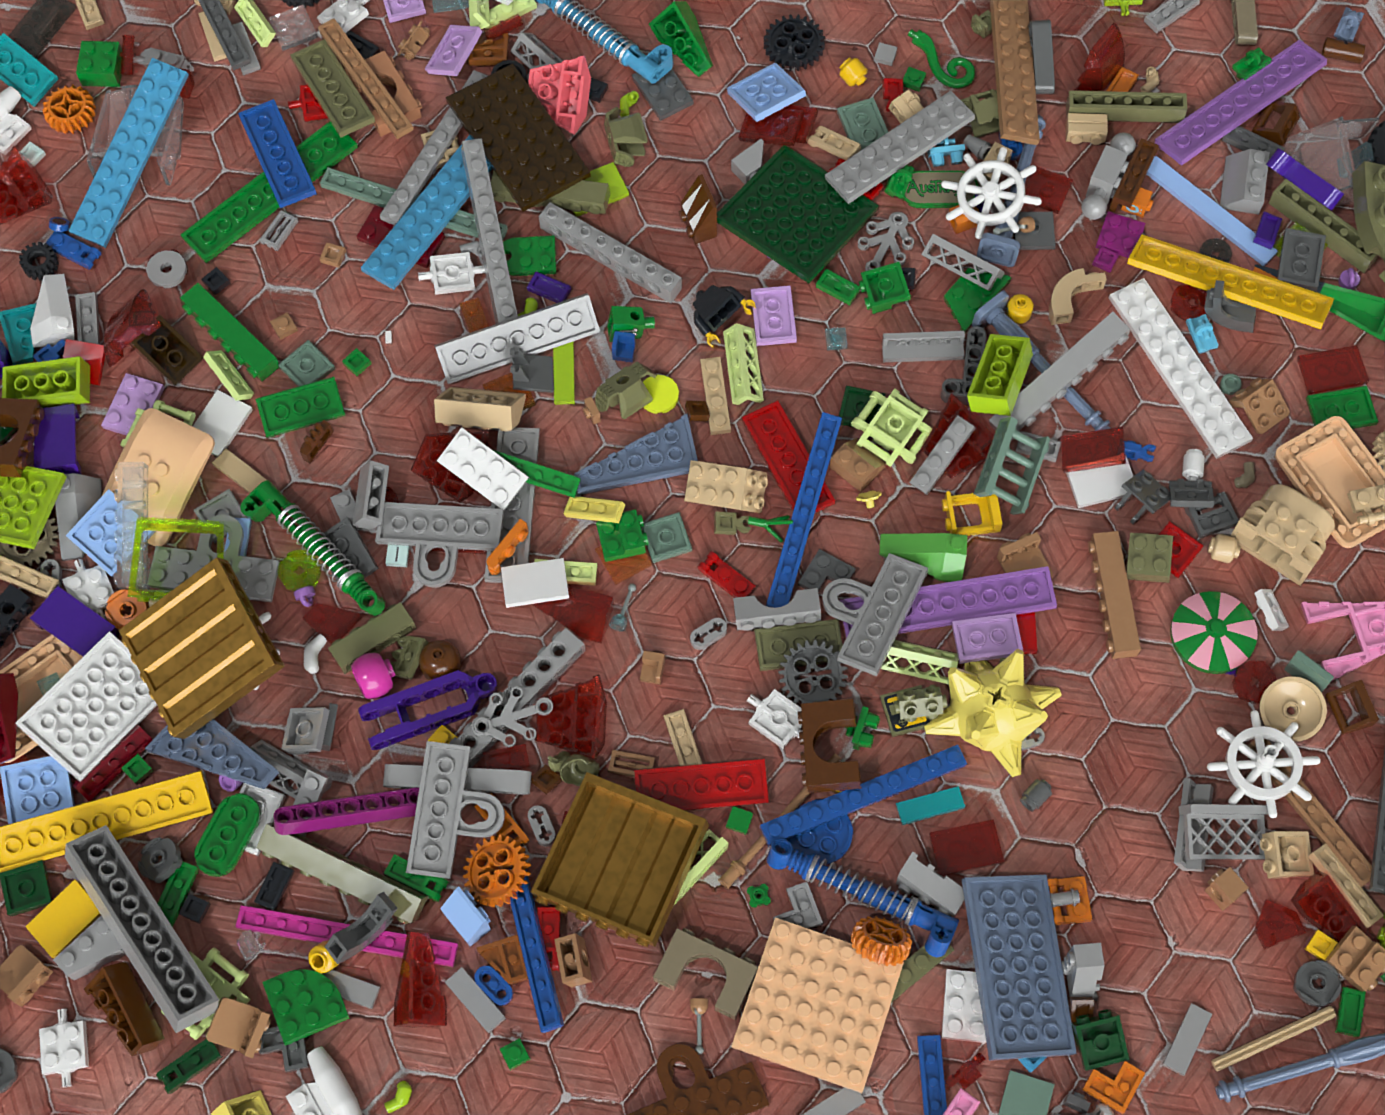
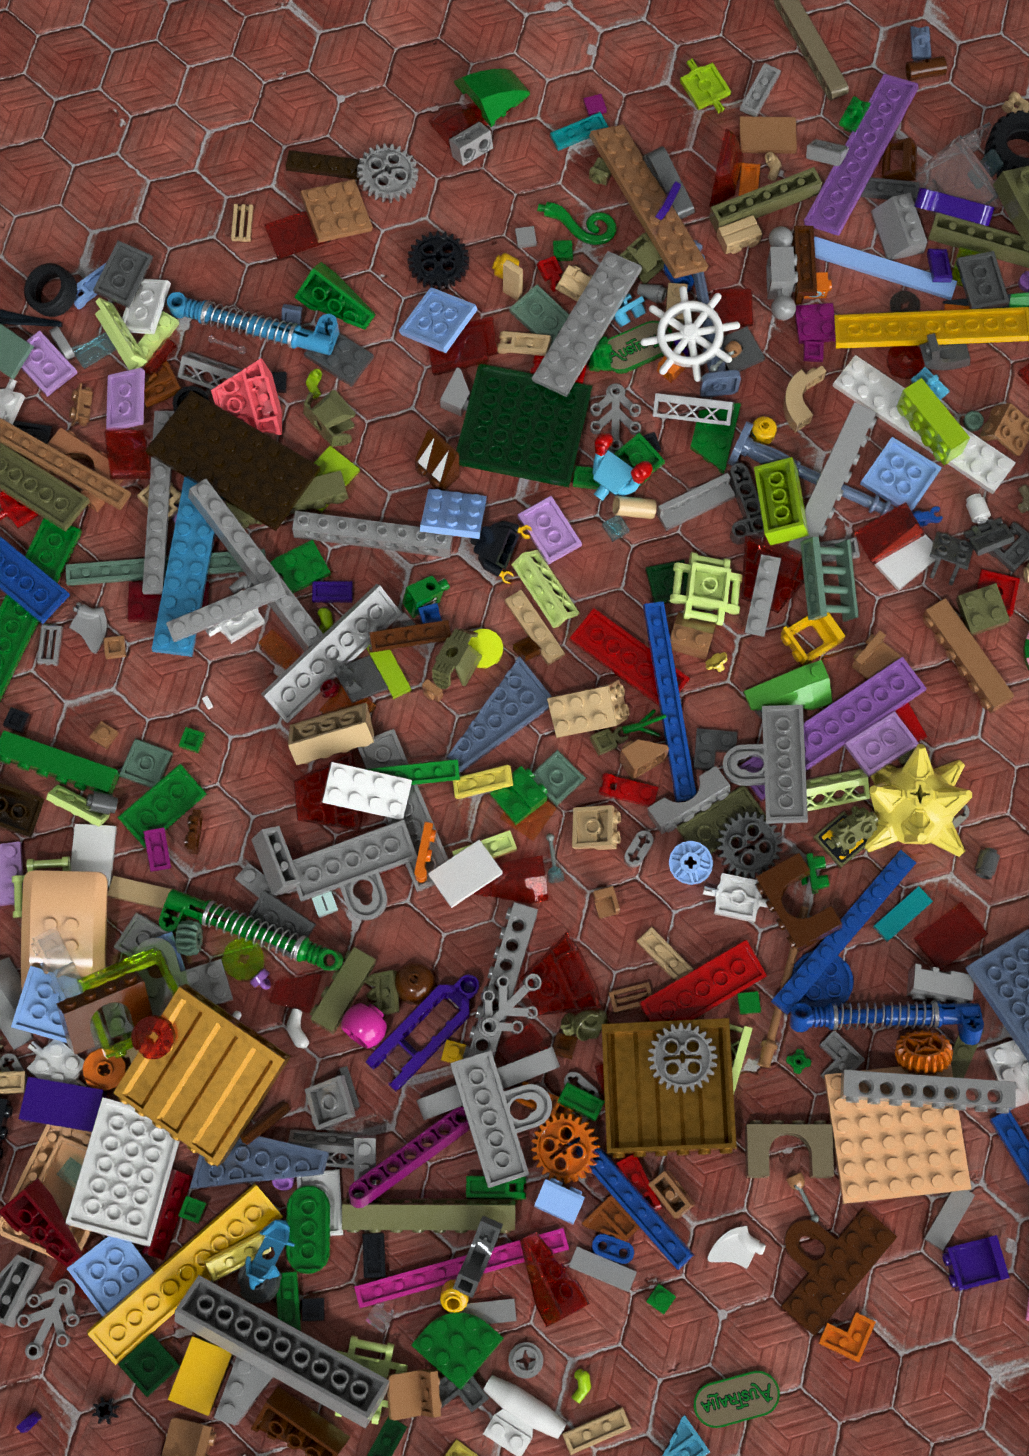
camera: 30 degrees left, 5 degrees up
none -> reddish brown arch [57,971,154,1055]
none -> light grey arm [69,602,108,654]
none -> dark grey brick [86,791,118,815]
none -> clear red tile [104,430,151,479]
none -> clear red plate [131,1015,176,1060]
none -> magenta plate [143,827,171,872]
none -> light grey plate [166,576,287,642]
none -> sand green gear [175,920,203,956]
none -> light yellow tile [204,1232,272,1281]
none -> clear hinge [208,335,246,354]
none -> reddish brown axle [240,1101,291,1145]
none -> dark azure piece [245,1219,295,1290]
none -> sand blue tile [281,304,303,325]
none -> dark red plate [320,679,339,698]
none -> reddish brown fence [368,620,451,653]
none -> light blue plate [420,489,487,539]
none -> tan tile [503,260,523,301]
none -> light grey gear [508,1342,543,1379]
none -> green tile [557,1082,605,1121]
none -> tan plate [572,805,621,850]
none -> medium azure torso [593,432,653,501]
none -> tan pin [612,496,656,519]
none -> medium nougat slope [619,739,669,781]
none -> light grey gear [648,1023,718,1094]
none -> dark purple tile [655,181,681,220]
none -> light blue wheel [669,841,713,885]
none -> white arm [708,1226,766,1269]
none -> medium nougat tile [739,116,797,154]
none -> light grey slope [806,139,849,166]
none -> light grey brick [840,1070,1016,1114]
none -> light blue plate [860,437,942,515]
none -> lime brick [896,378,970,465]

